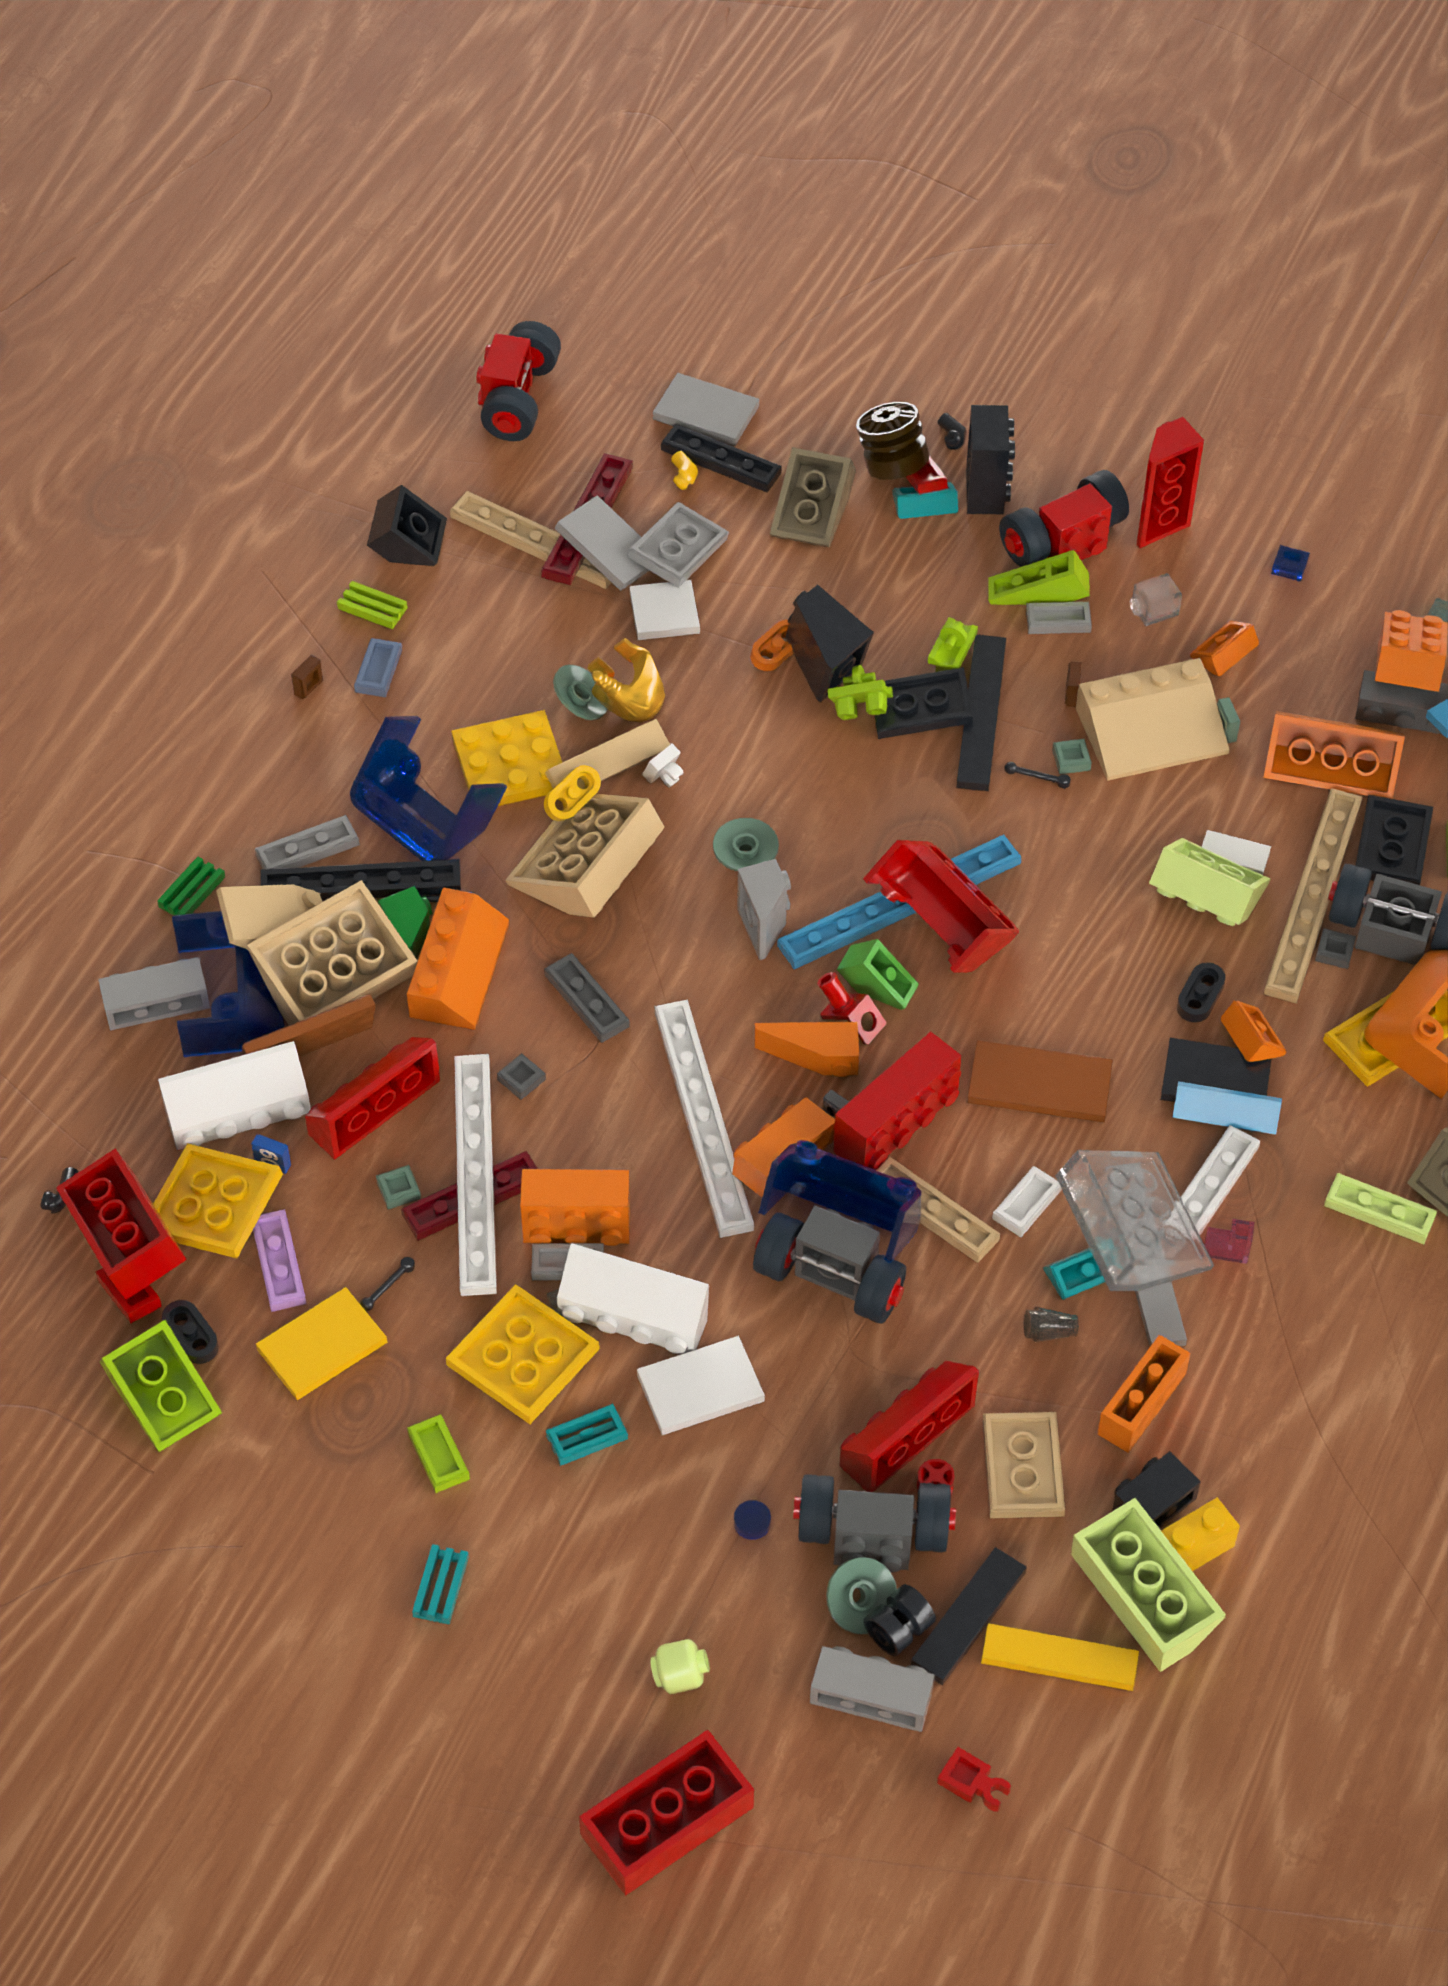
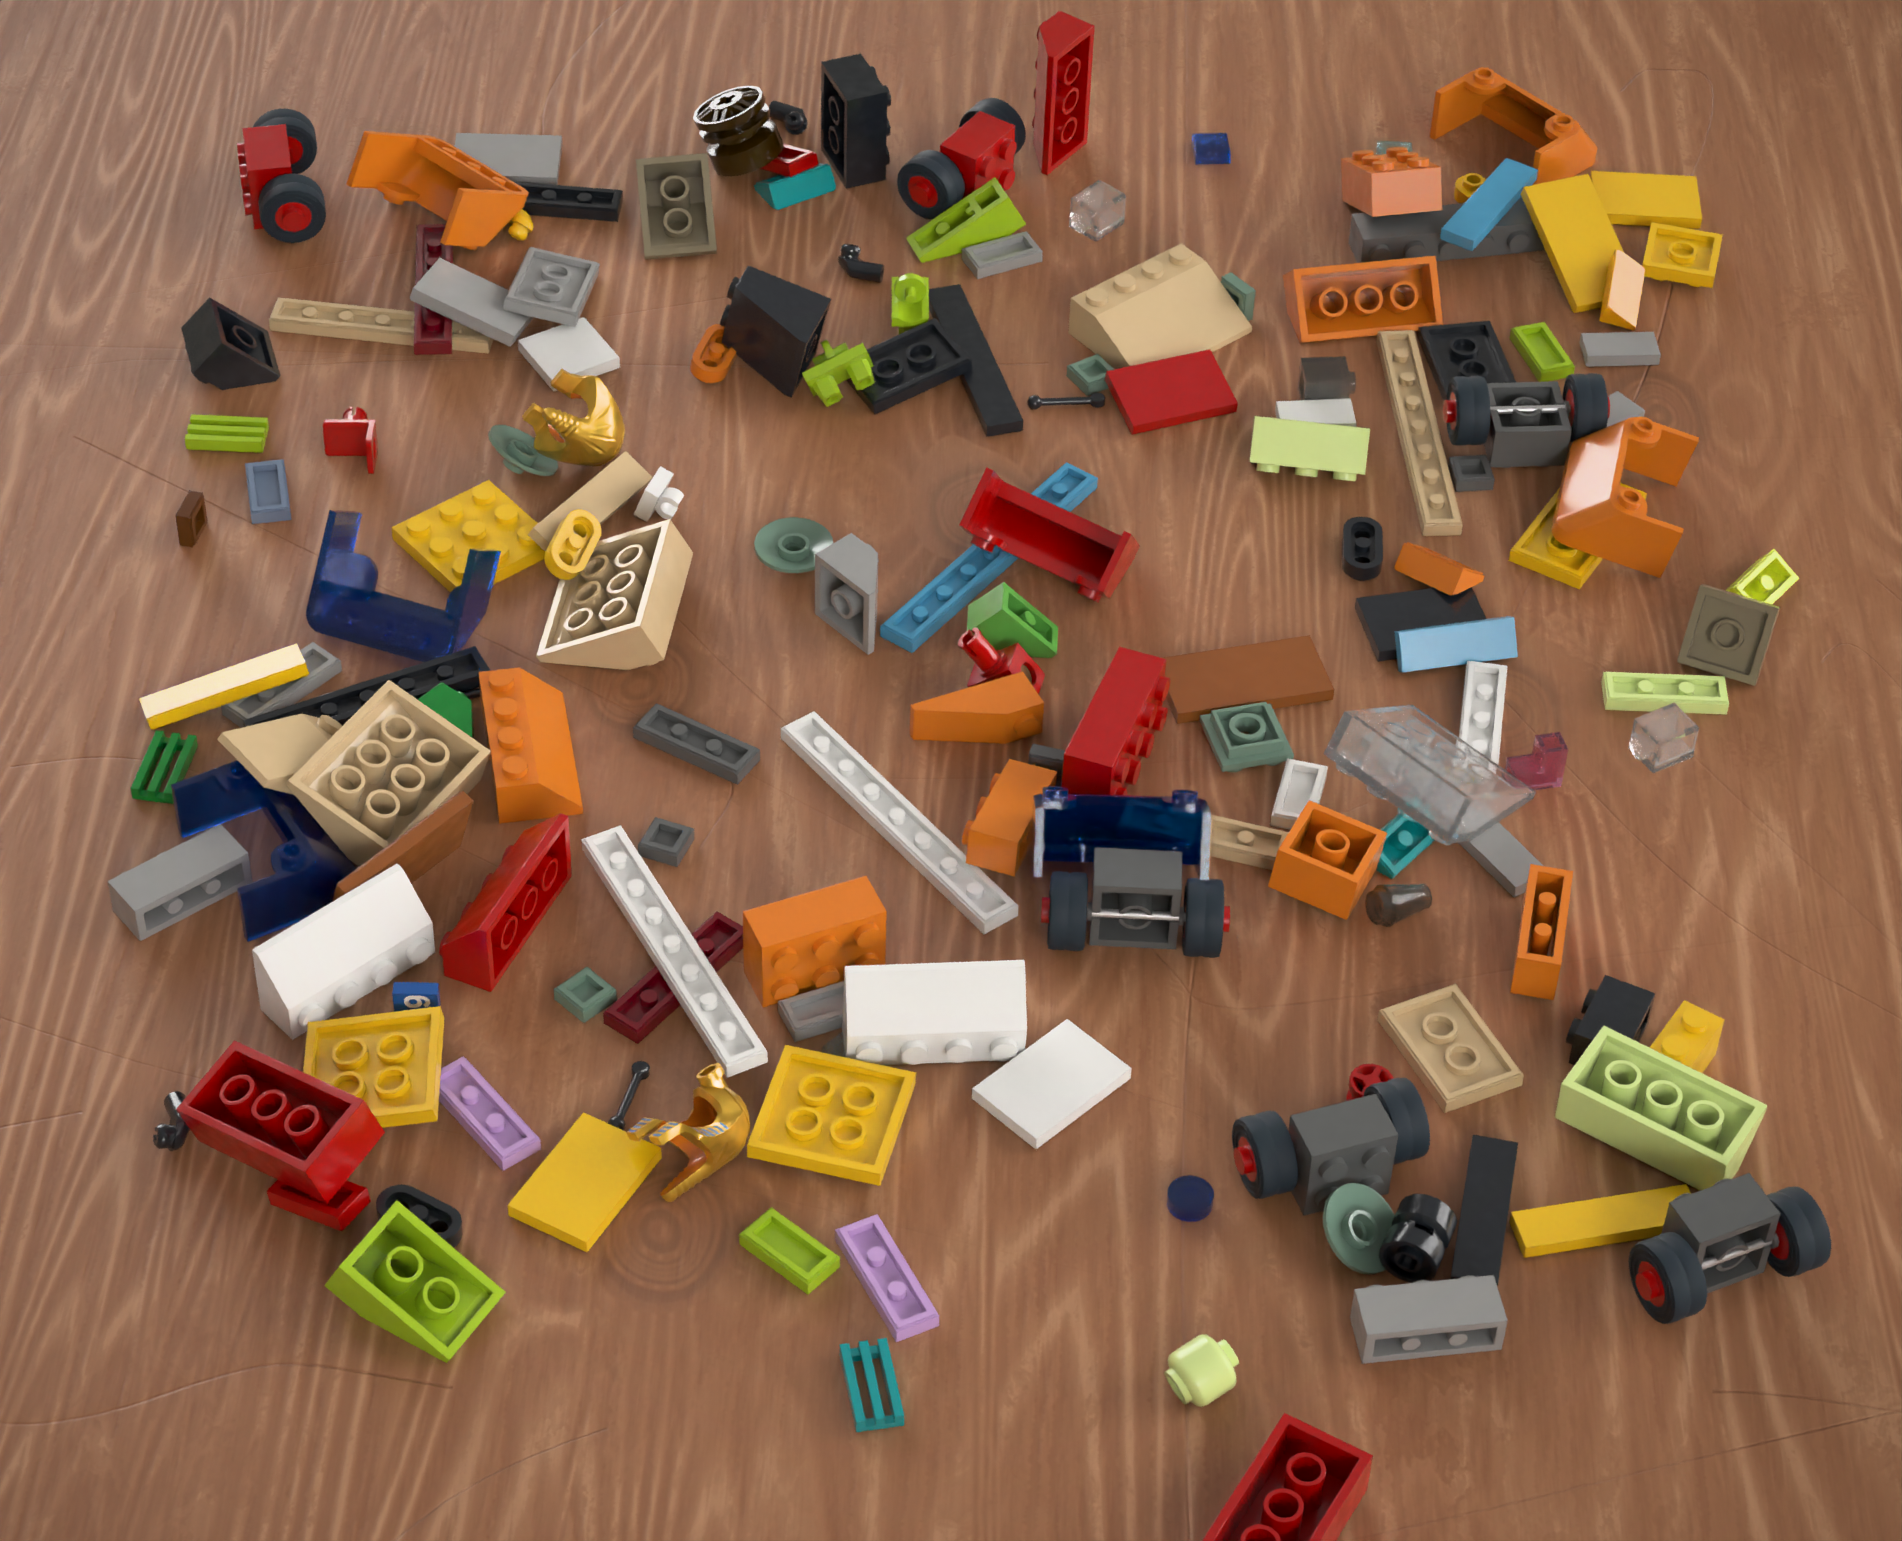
camera: 25 degrees left, 10 degrees down
teal tile [546,1404,628,1466] -> none
red slope [839,1361,979,1492] -> none
red plate [937,1747,1011,1812] -> none
reddish brown tile [1065,661,1082,707] -> none
orange slope [1190,620,1259,676] -> none
none -> tile [139,644,309,730]
none -> red bracket [323,407,378,474]
none -> orange windscreen [346,131,529,250]
none -> pearl gold piece [626,1063,750,1202]
none -> lavender tile [835,1214,939,1342]
none -> black arm [838,244,884,283]
none -> red tile [1105,349,1238,435]
none -> sand green piece [1199,702,1294,772]
none -> orange brick [1268,800,1387,920]
none -> clear smoke brick [1298,356,1356,400]
none -> clear brick [1628,703,1699,773]
none -> brick [1629,1173,1831,1324]

